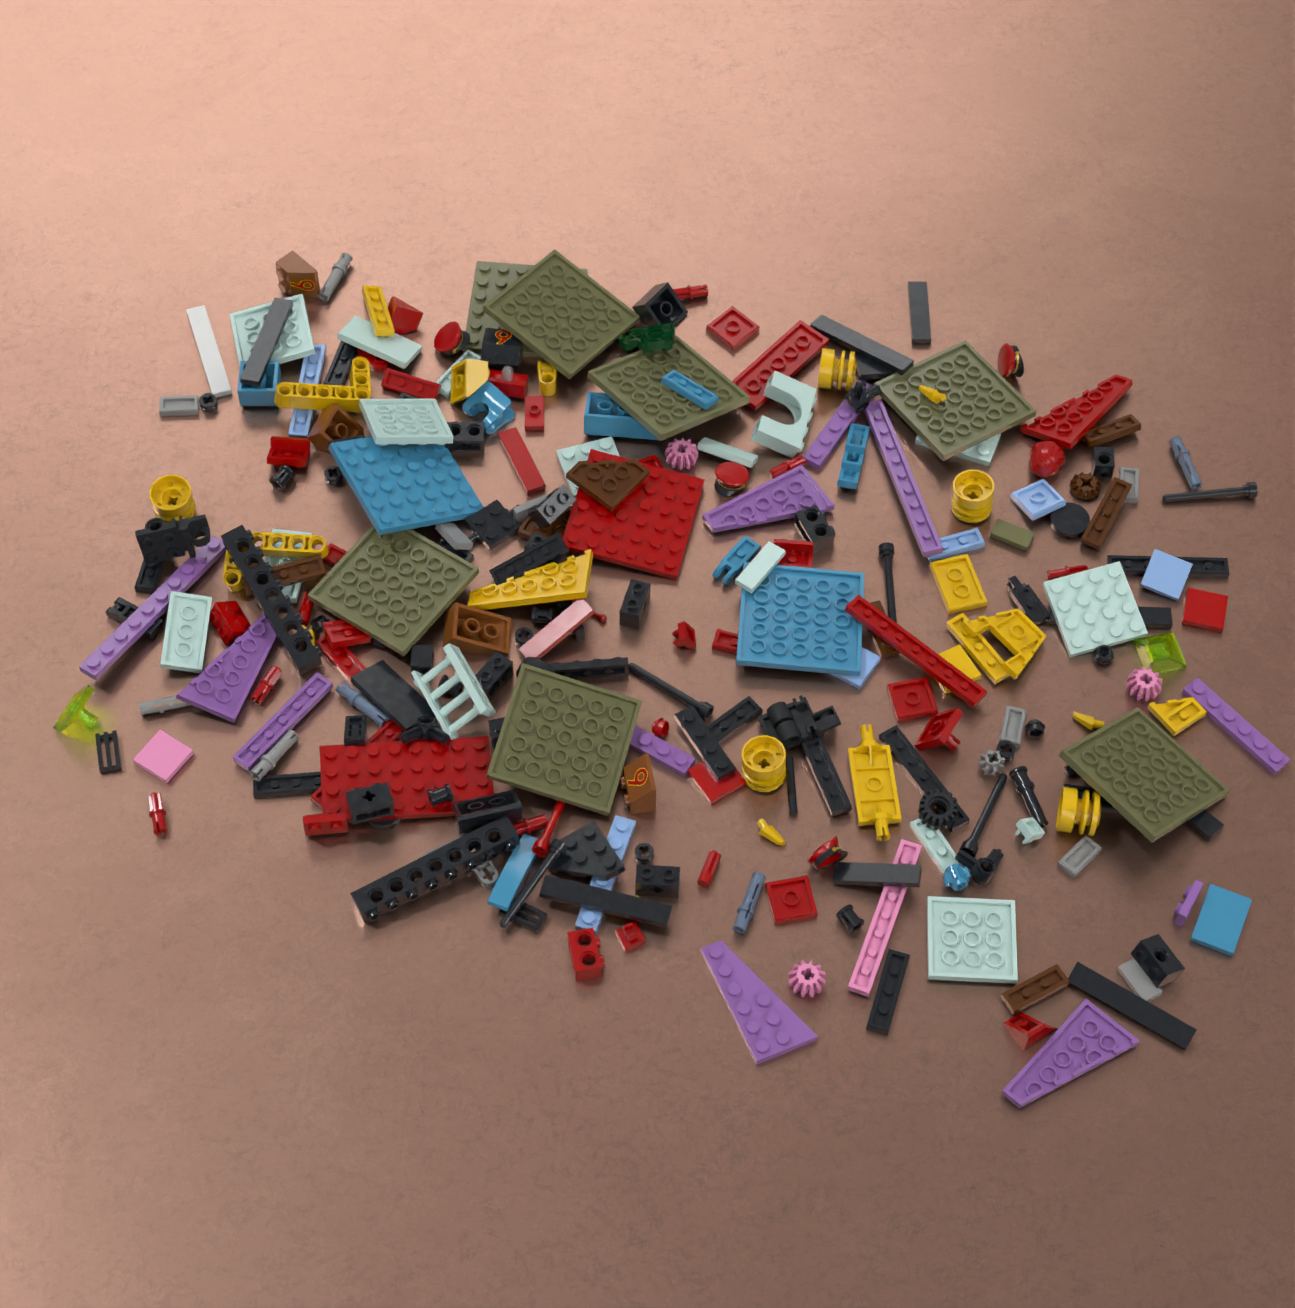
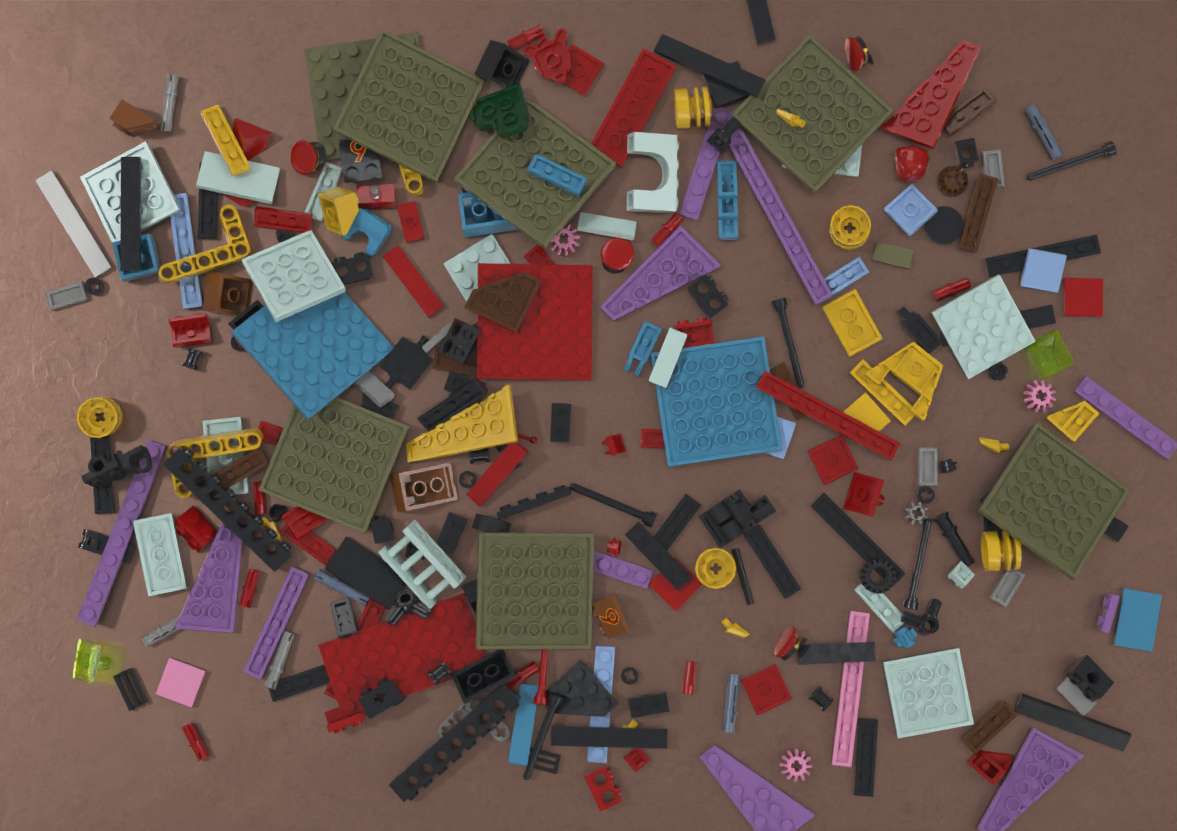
camera: 15 degrees left, 30 degrees up
yellow plate [847,724,902,841] -> none
none -> red tile [523,29,572,84]

